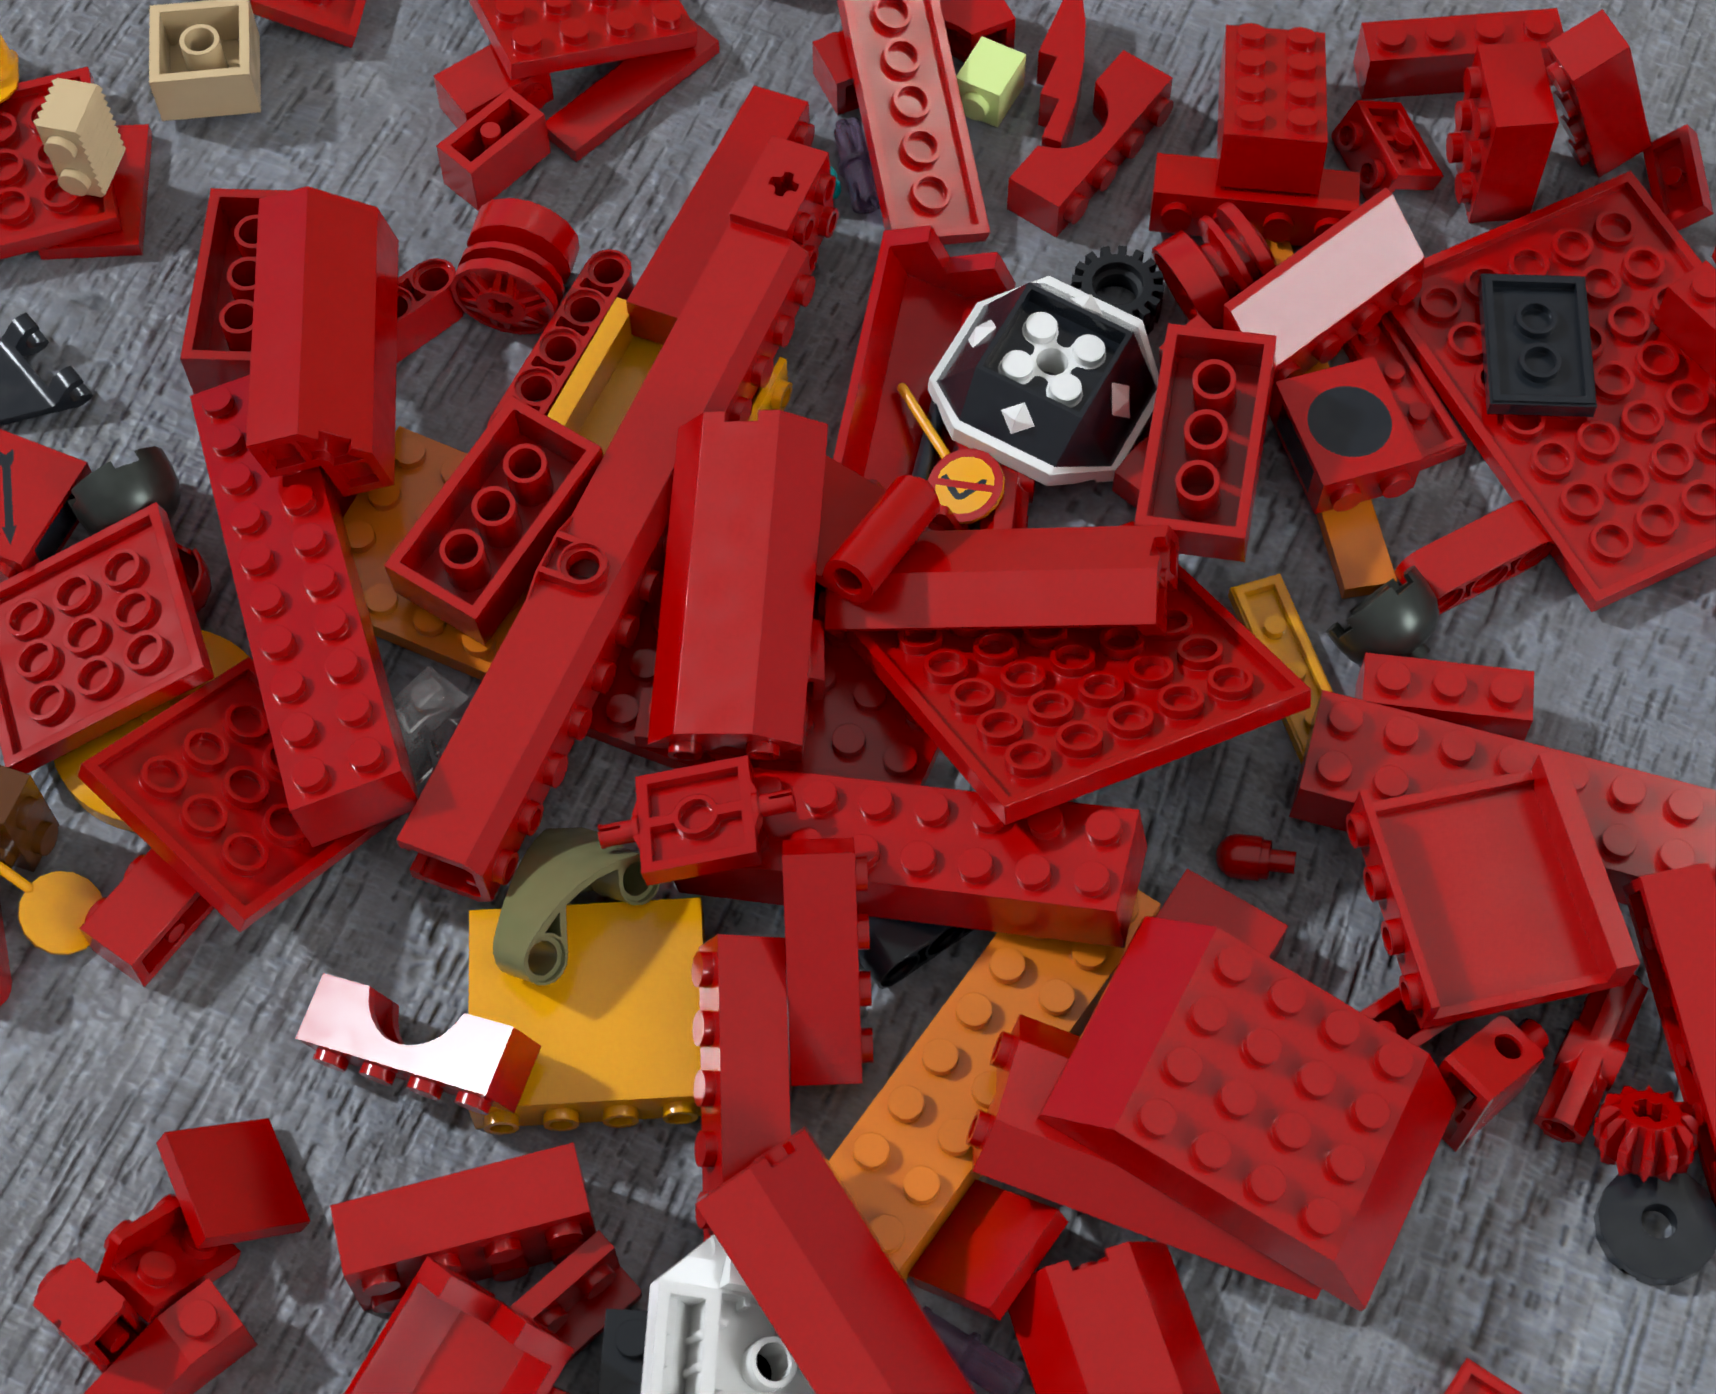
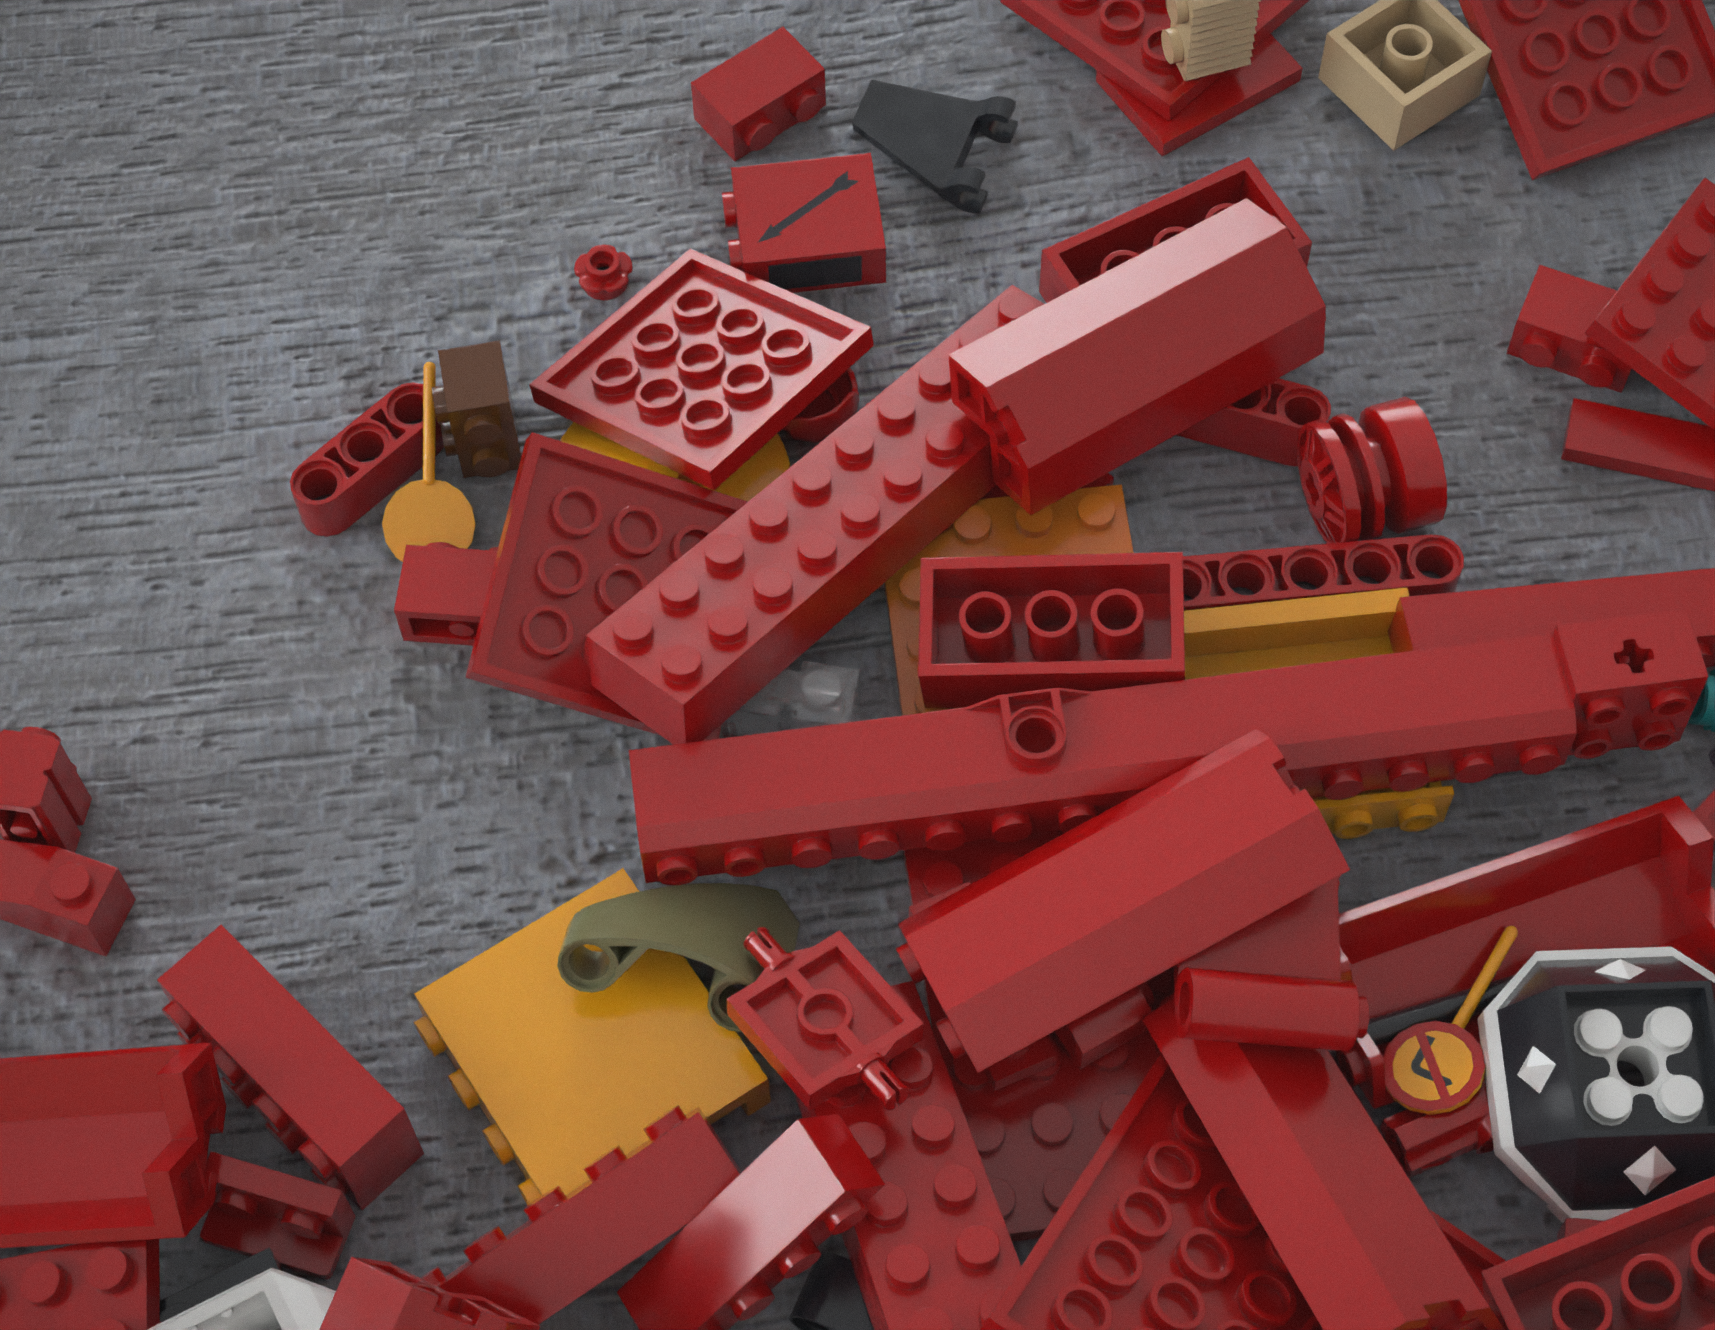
camera: 60 degrees right, 0 degrees up
pearl dark grey cylinder [68,446,180,535] -> none
red bracket [98,1193,241,1323] -> none
red tile [156,1118,311,1249] -> none
arch [295,973,541,1115] -> none
red brick [436,87,551,211] -> none

